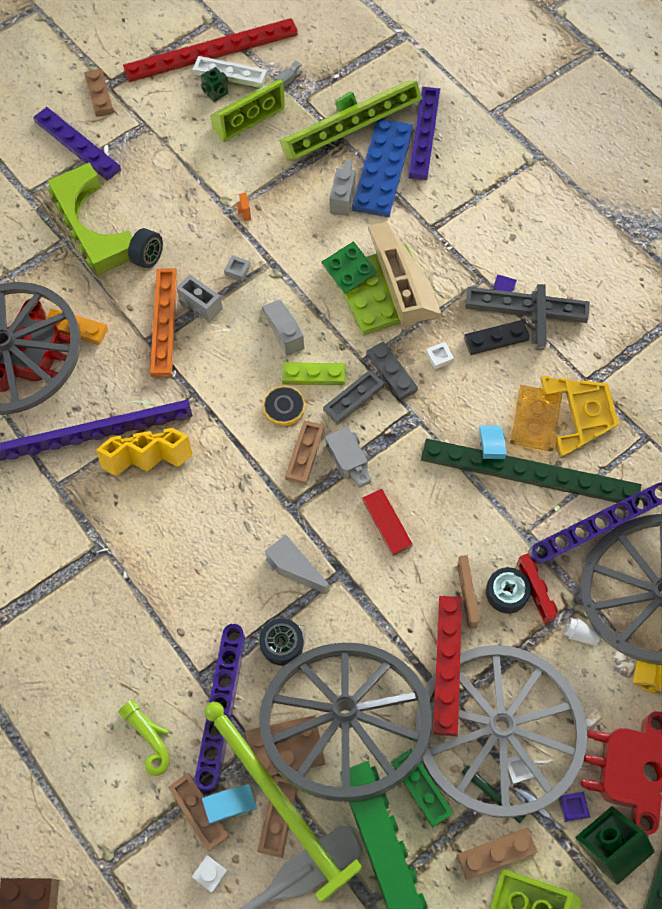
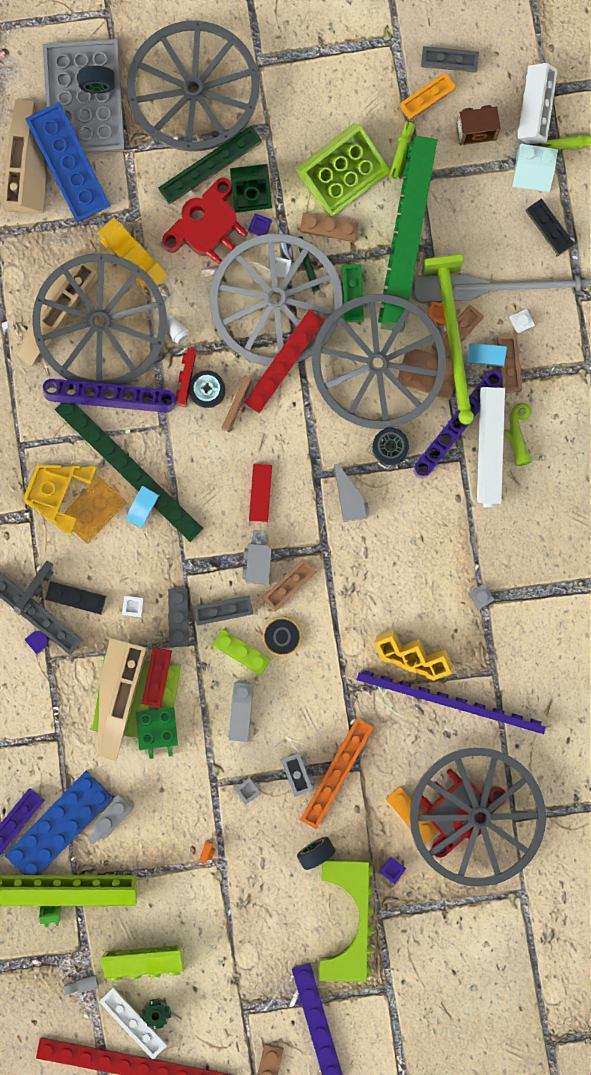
camera: 150 degrees left, 20 degrees up
none -> red tile [142,647,172,708]
none -> dark purple plate [379,856,406,884]
none -> orange plate [428,301,446,325]
none -> light grey plate [468,584,495,610]
none -> white brick [477,387,505,507]

